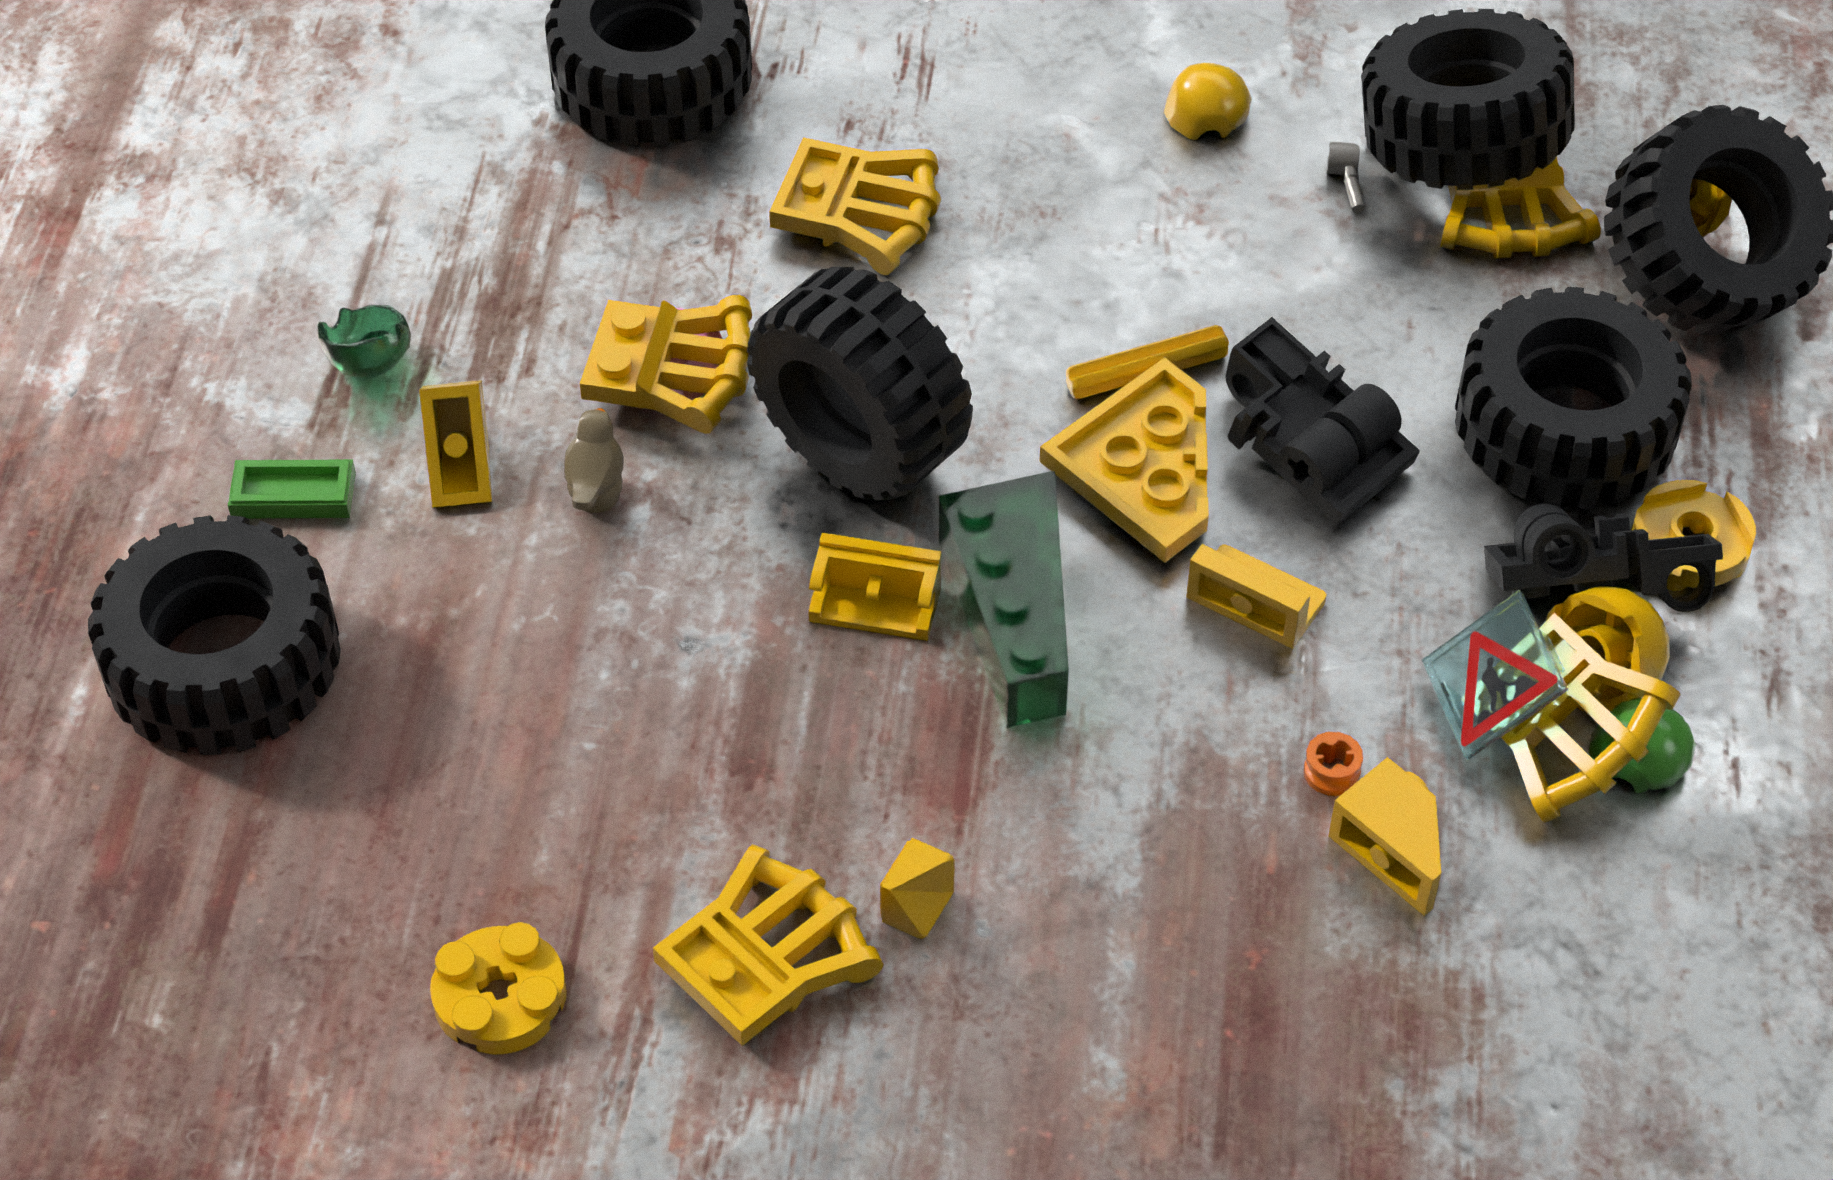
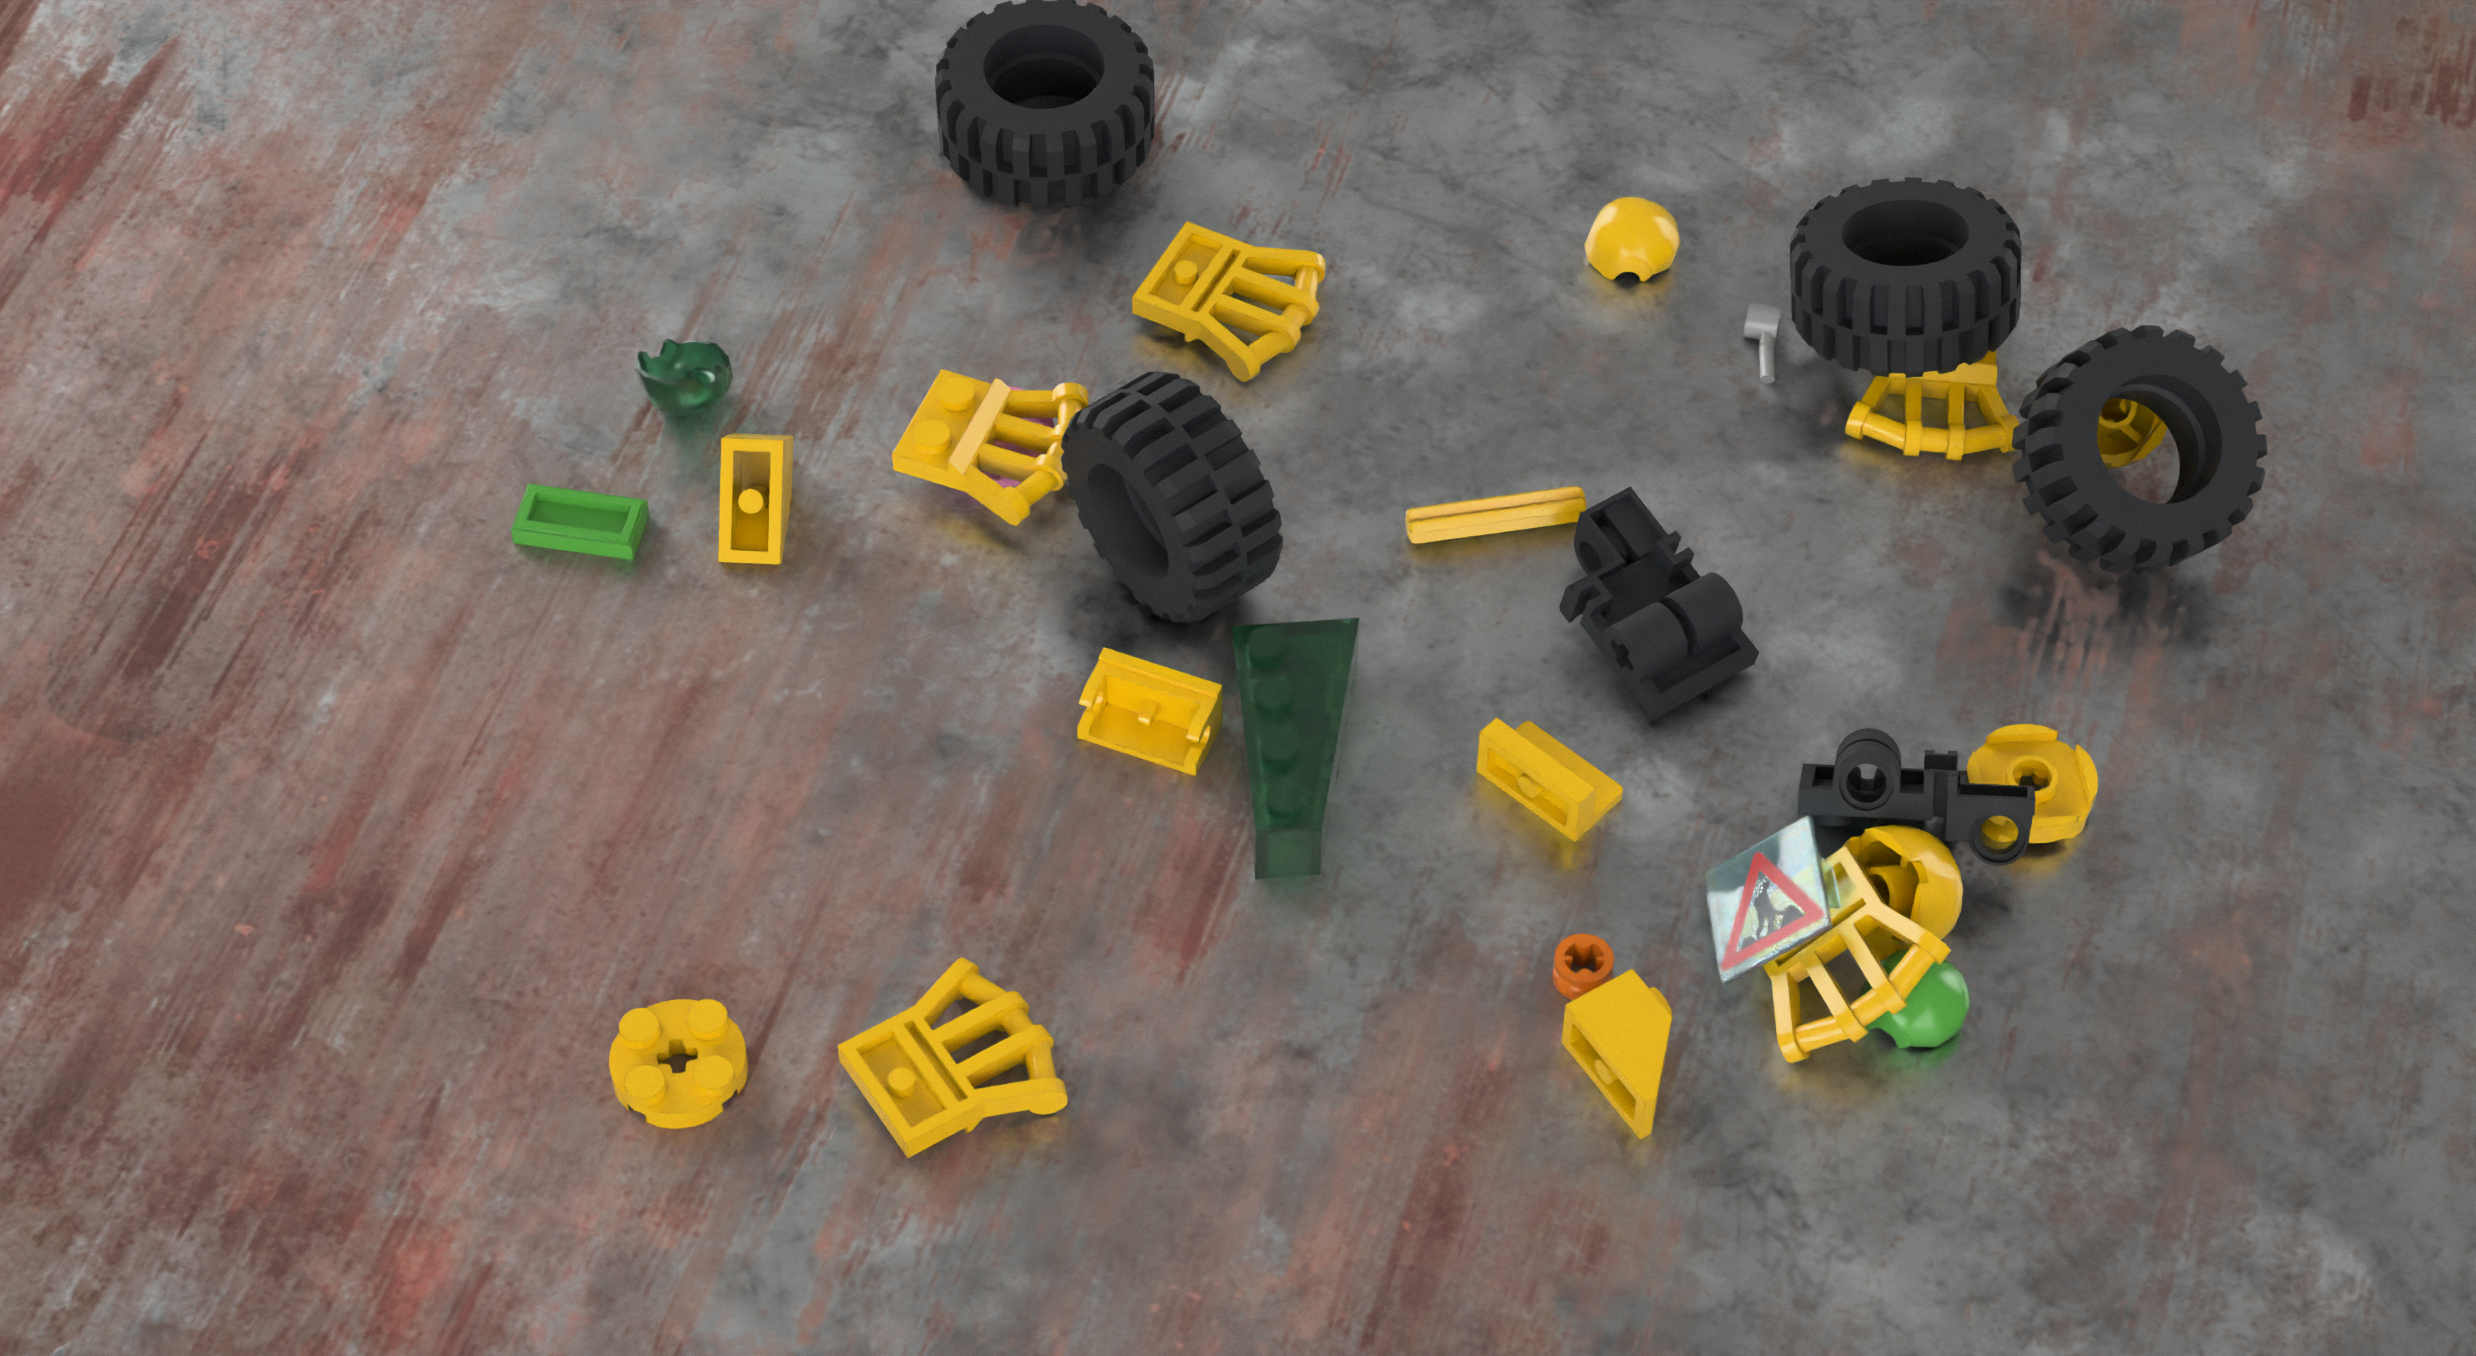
camera: 10 degrees right, 0 degrees up
black tyre [88,515,341,755] -> none
dark tan animal [564,408,624,513] -> none
yellow slope [880,838,955,939] -> none
yellow plate [1039,357,1209,563] -> none
black tyre [1455,287,1692,509] -> none

